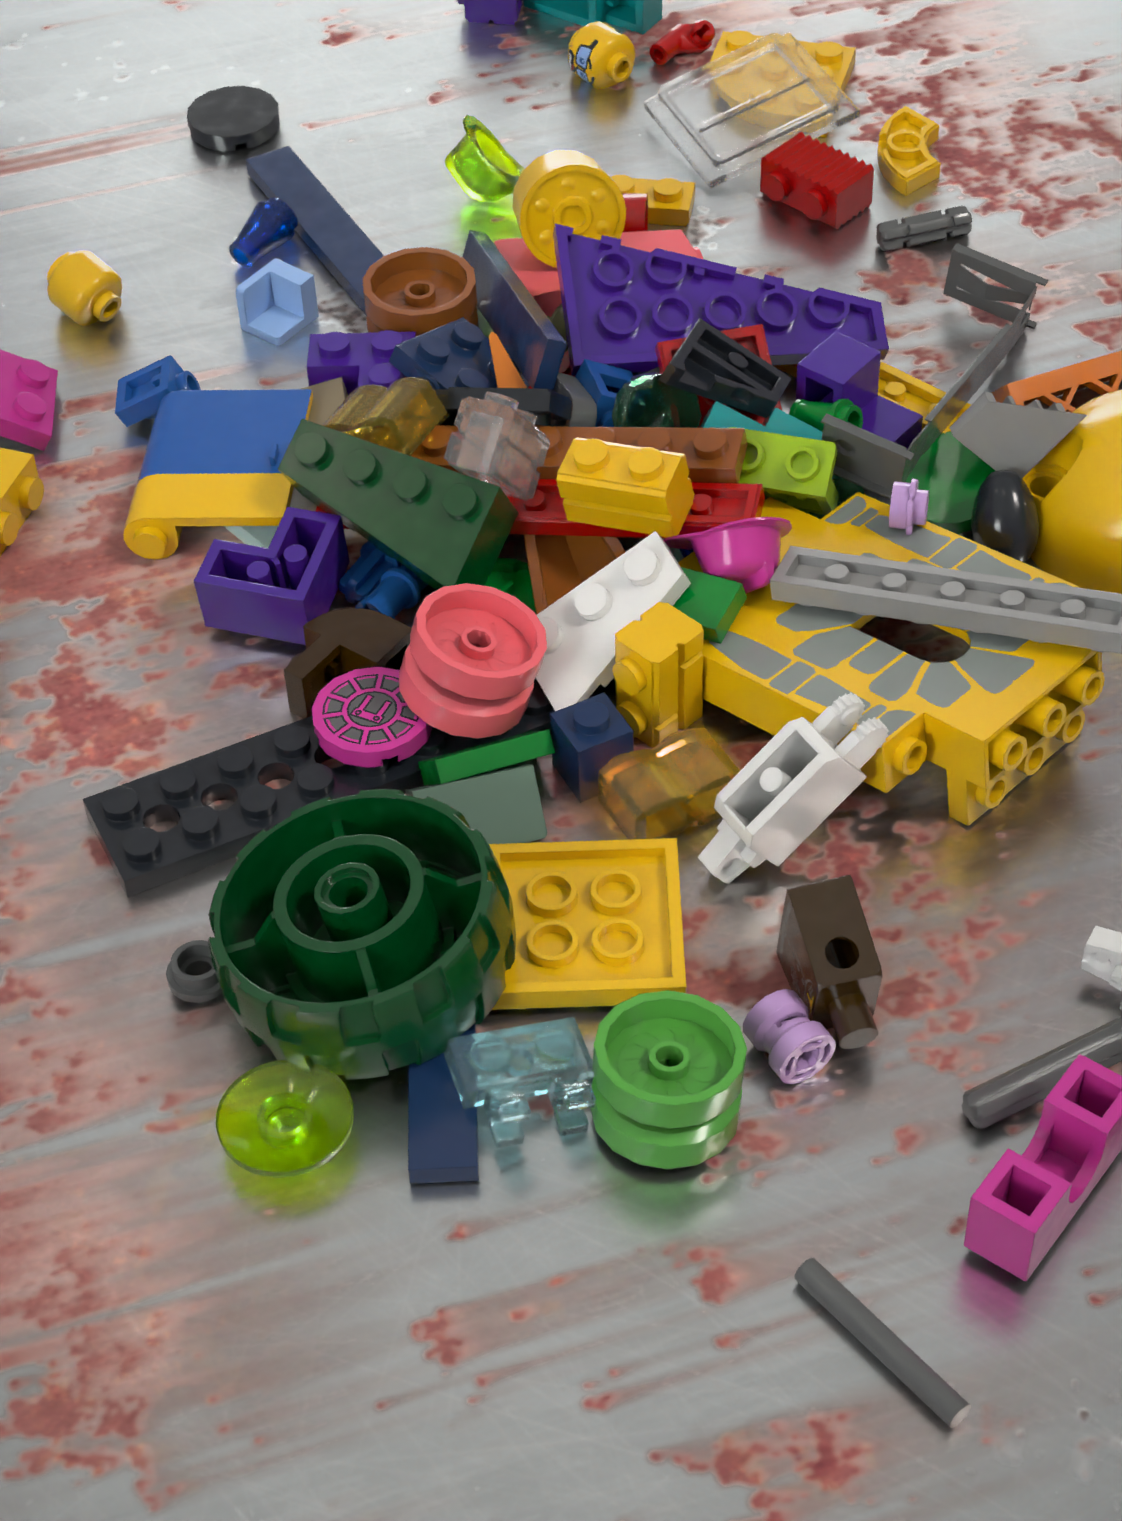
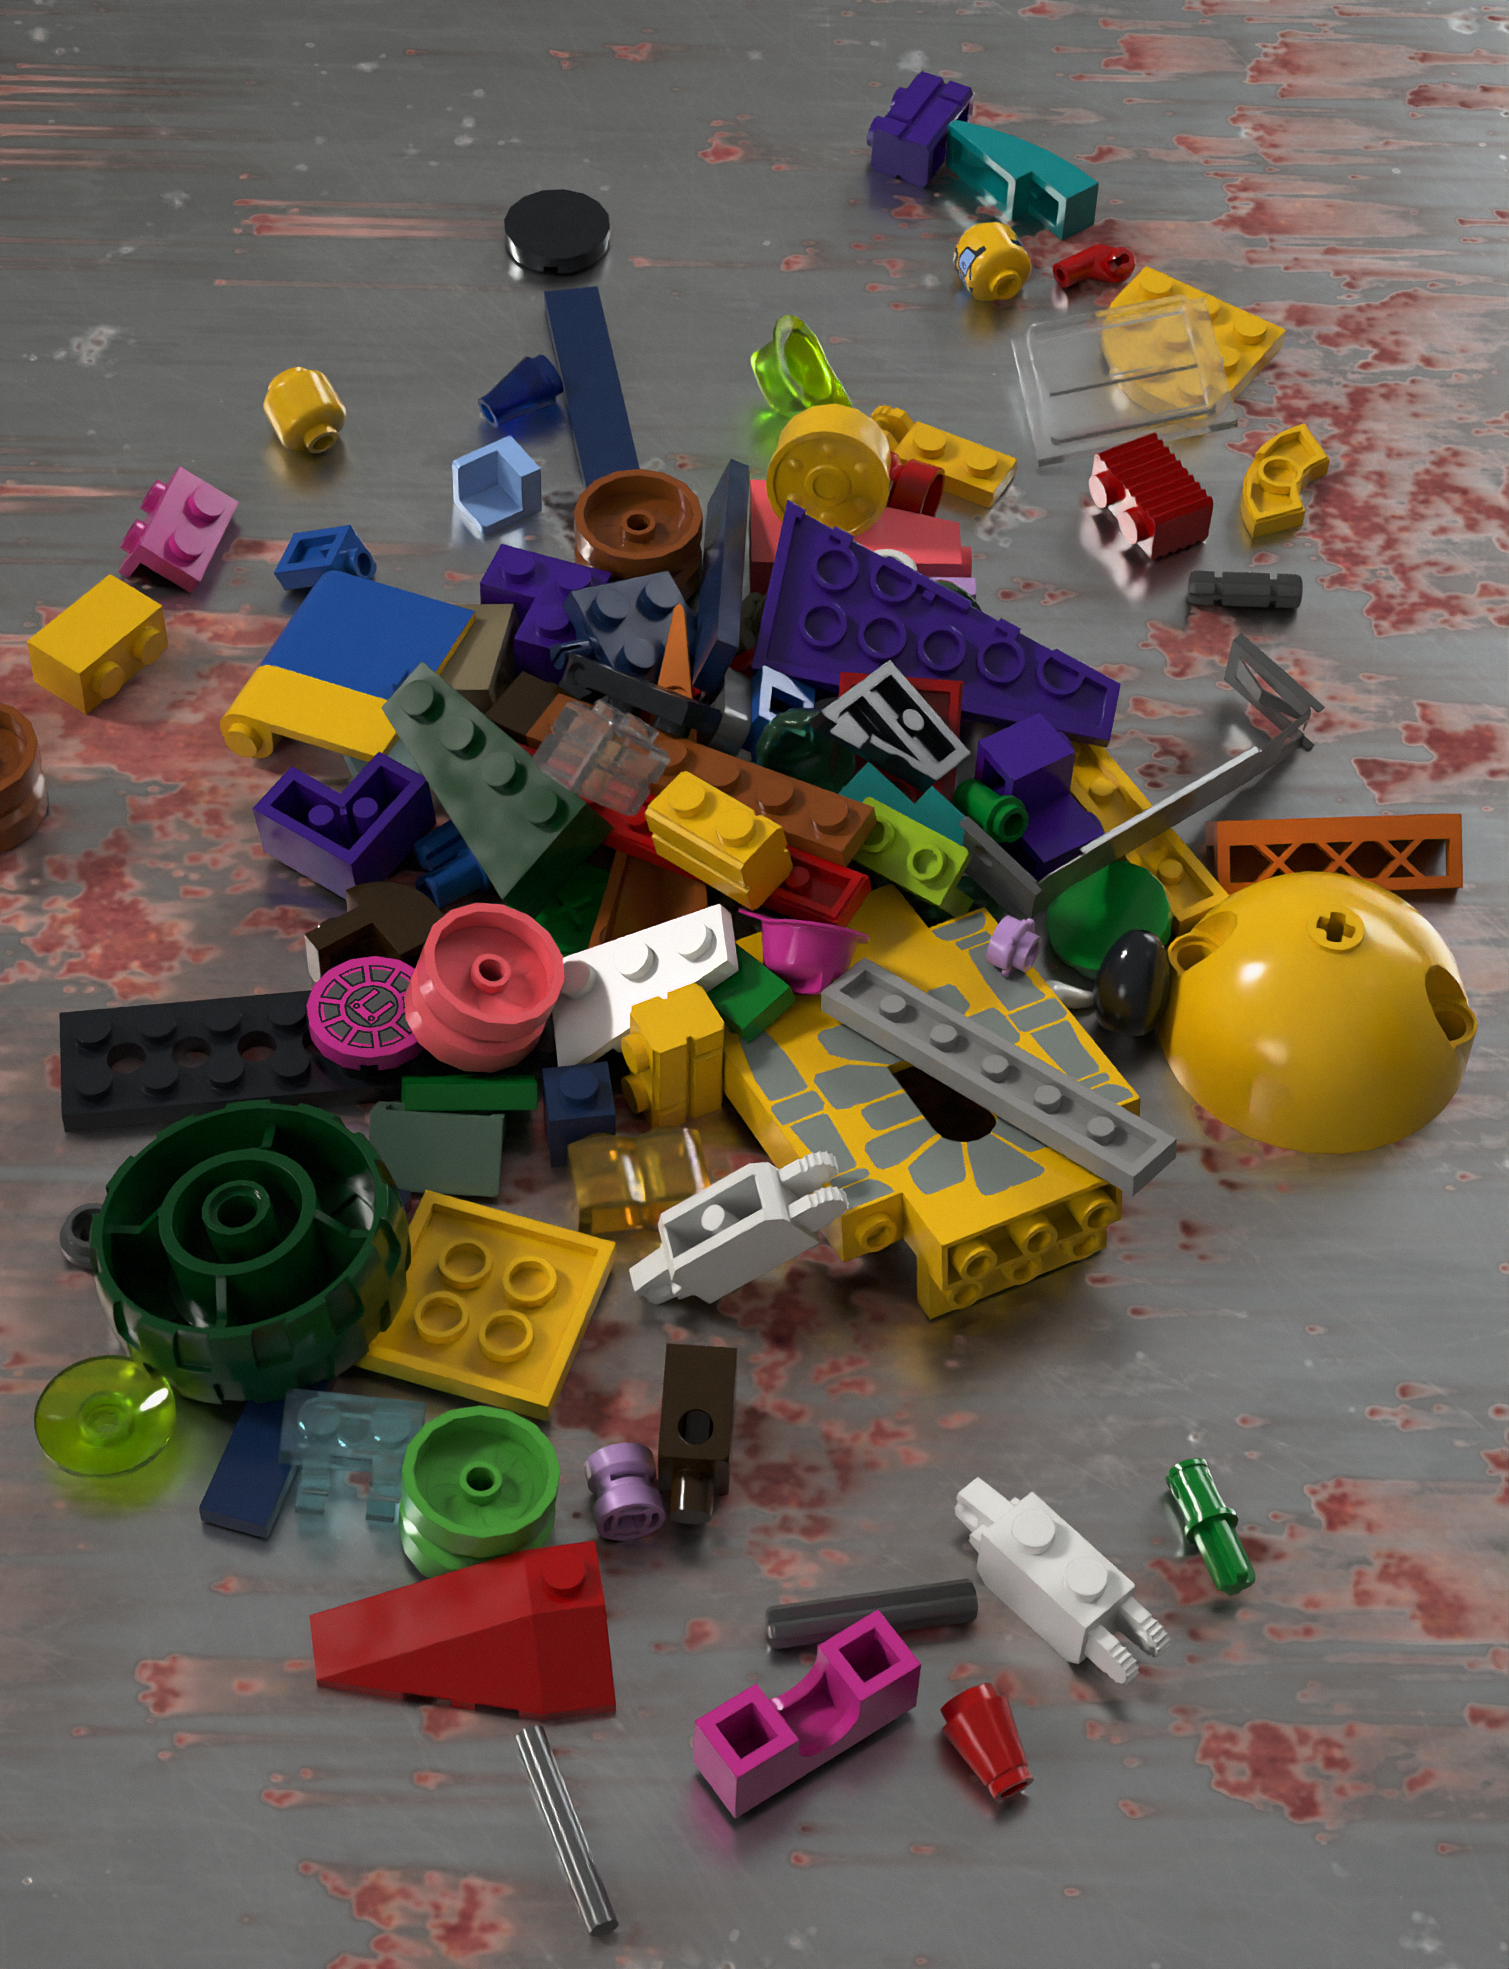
camera: 15 degrees right, 5 degrees up
clear yellow brick [322,377,447,456] -> none
light grey slope [949,392,1087,478] -> none
none -> red wedge [309,1541,616,1721]

